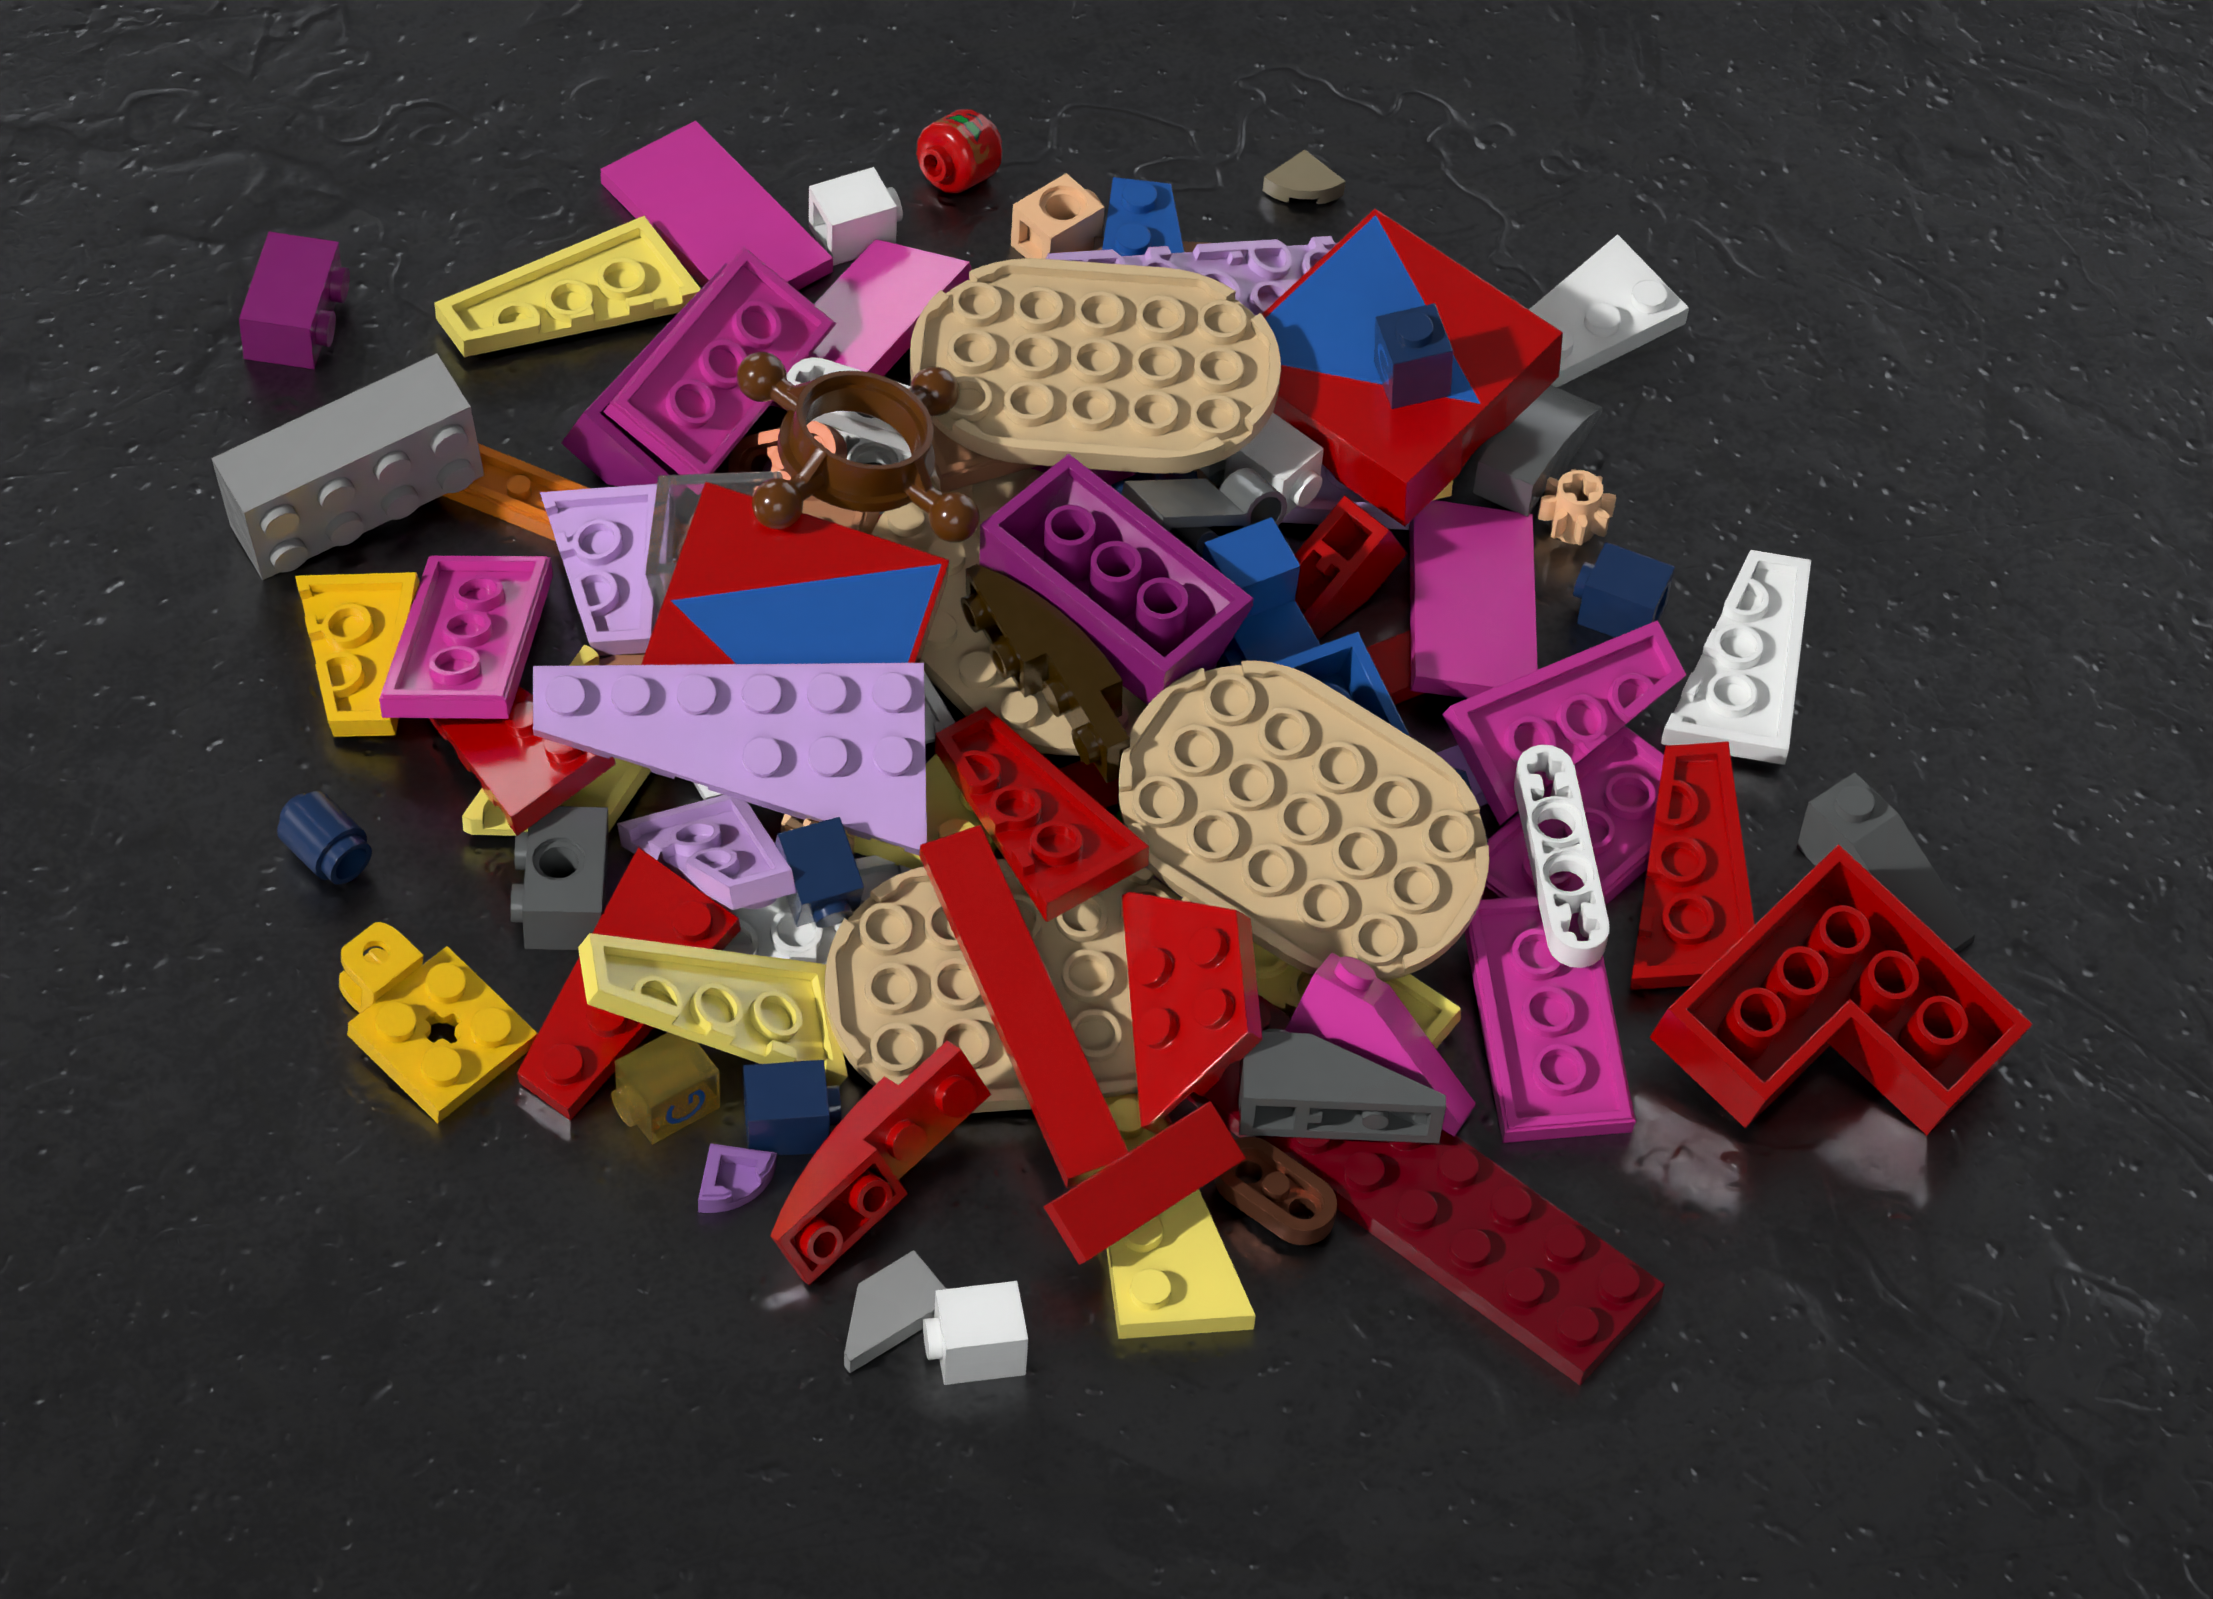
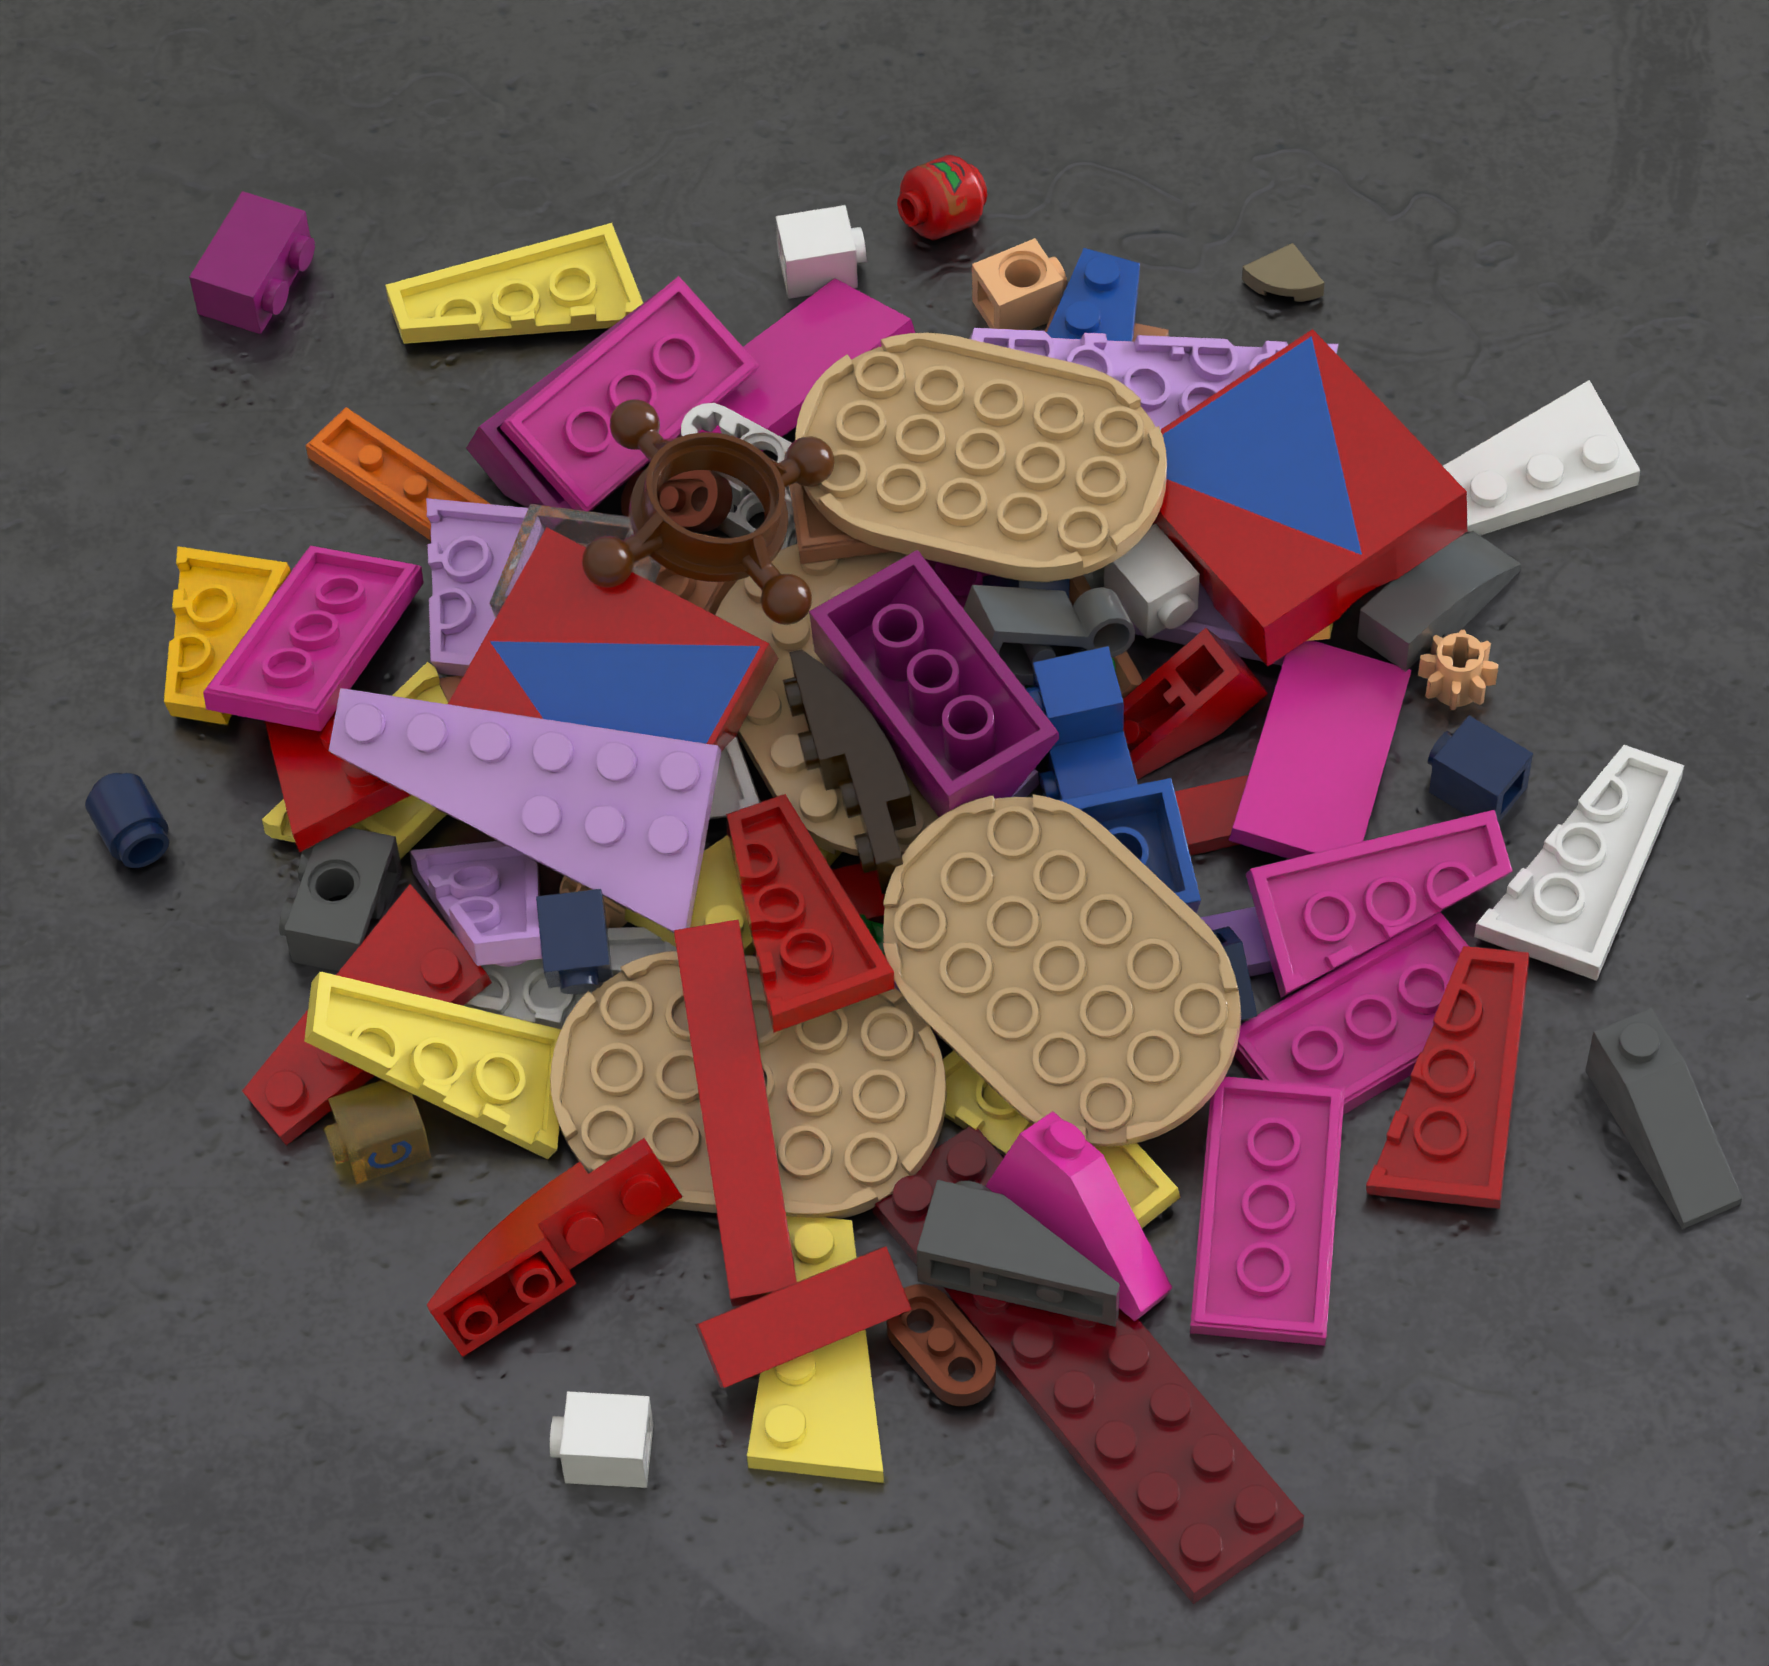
camera: 20 degrees right, 5 degrees up
light grey brick [211,353,484,581] -> none
yellow plate [339,922,538,1124] -> none
dark pink tile [600,120,833,291] -> none
medium lavender tile [698,1143,777,1213] -> none
dark blue brick [743,1060,842,1156] -> none
light grey tile [844,1250,946,1373] -> none
red wing [1122,892,1263,1134] -> none
dark blue brick [1374,303,1453,409] -> none
white beam [1514,745,1609,968] -> none
red brick [1649,844,2033,1136] -> none

